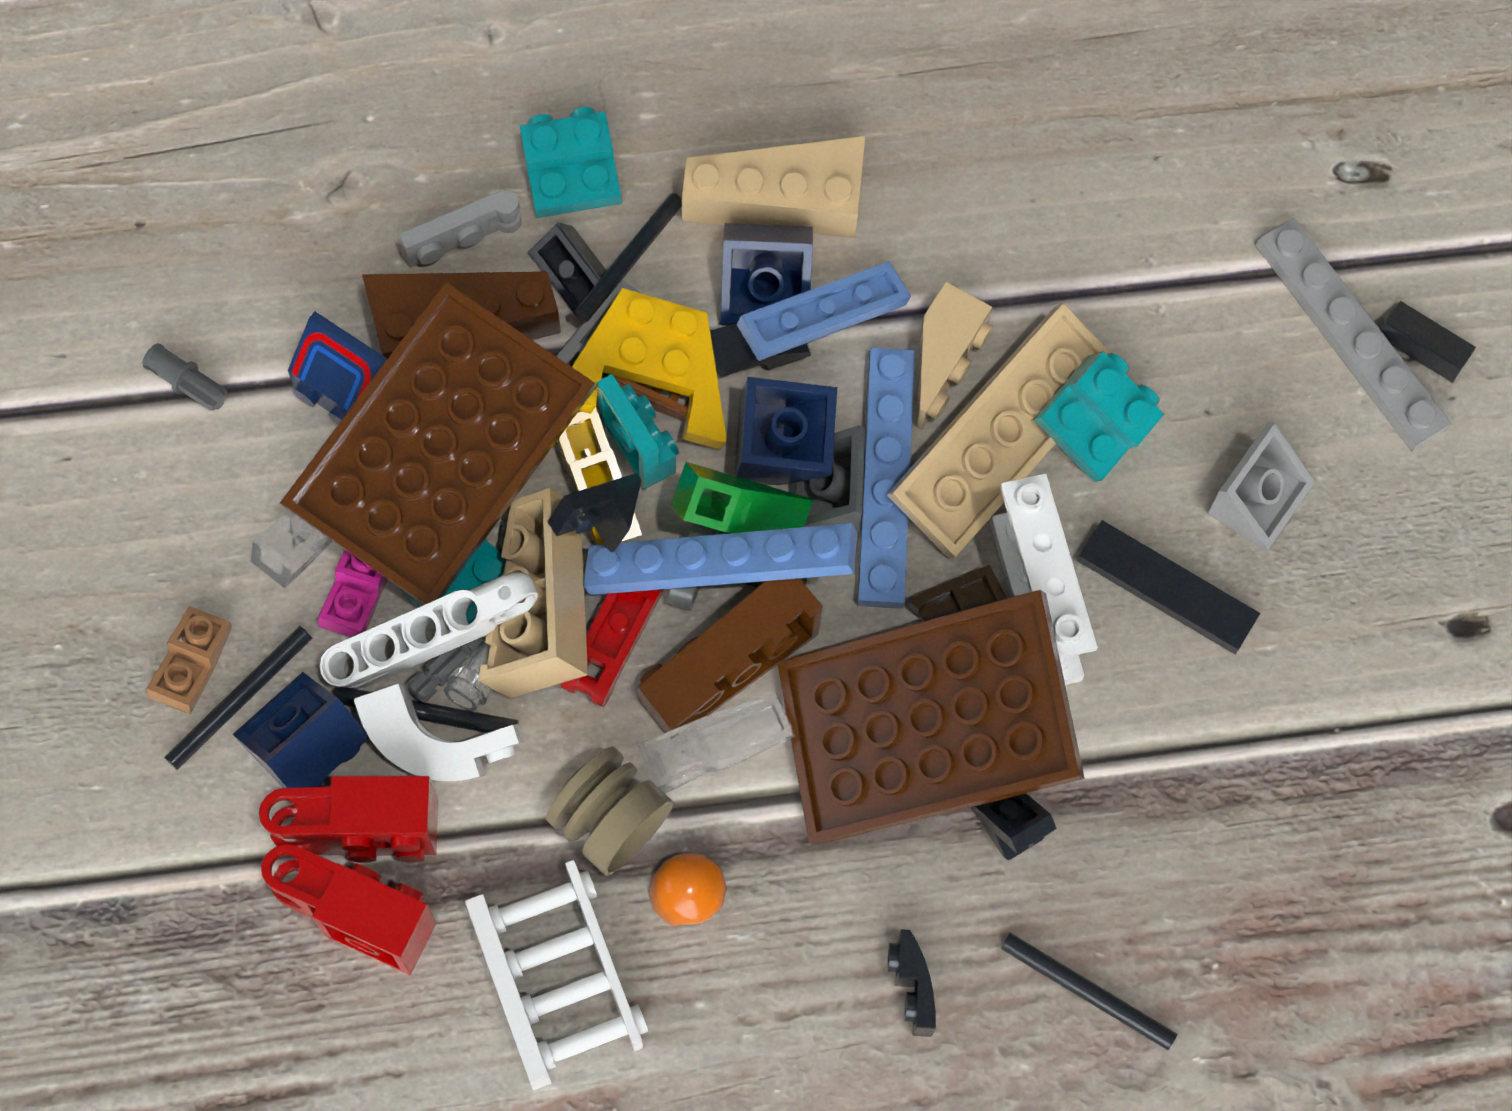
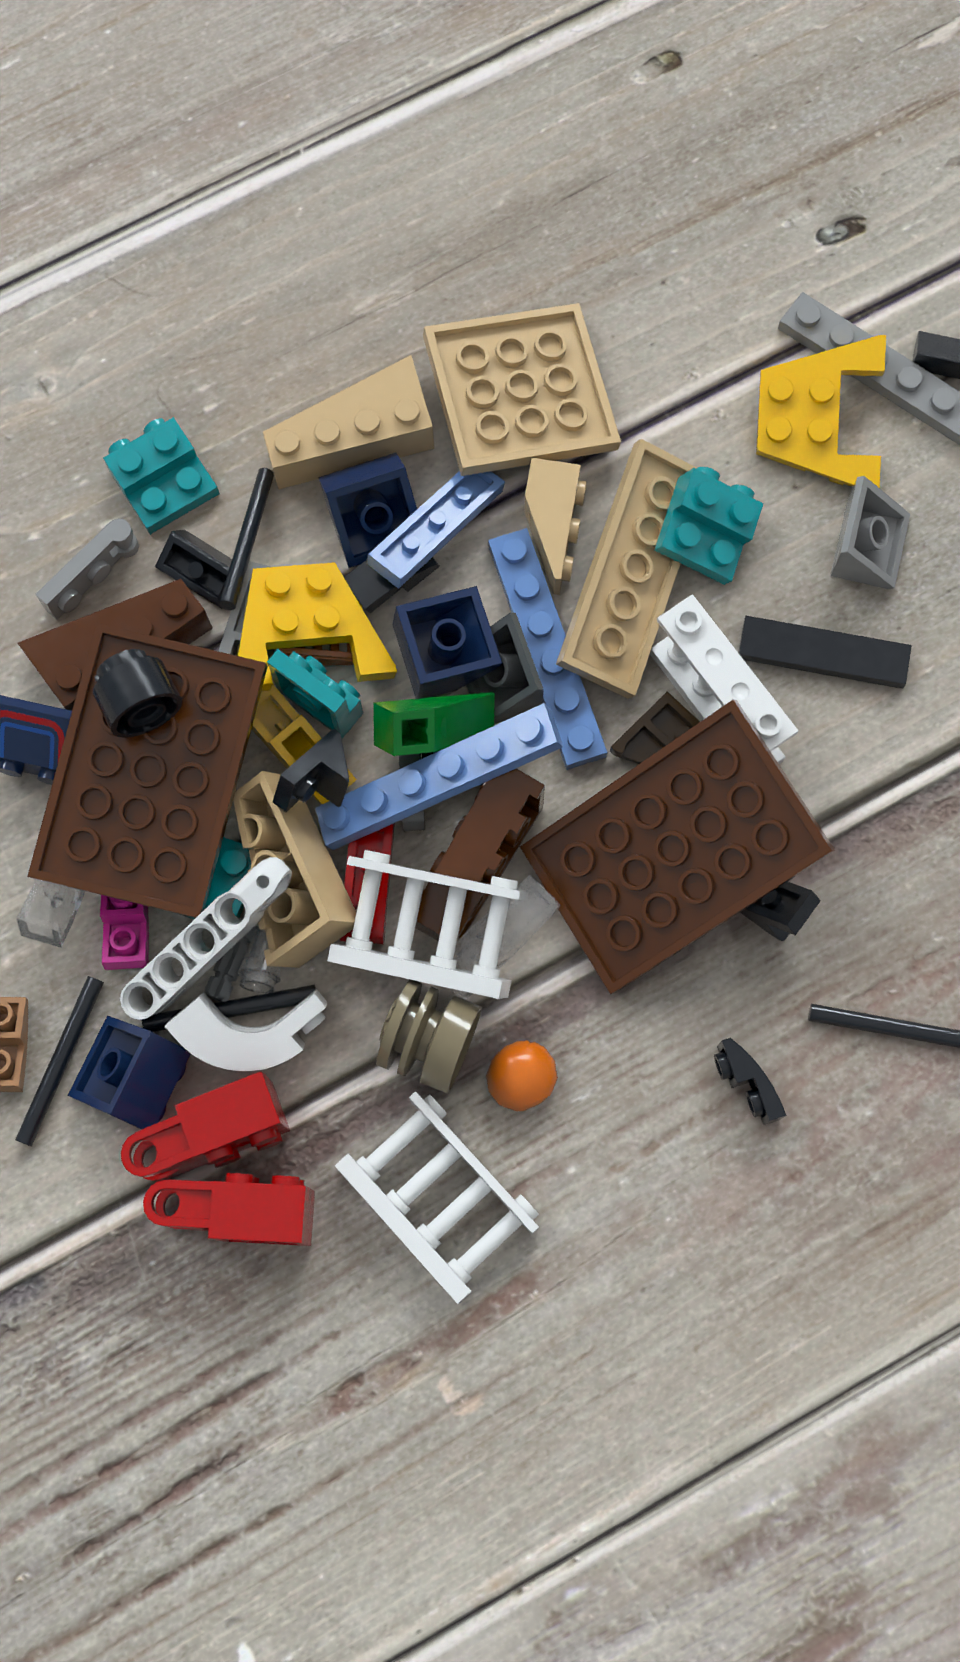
camera: 15 degrees left, 5 degrees up
none -> black piece [93,649,183,738]
none -> white fence [327,850,529,999]
none -> tan plate [423,303,621,476]
none -> yellow wing [756,335,886,488]

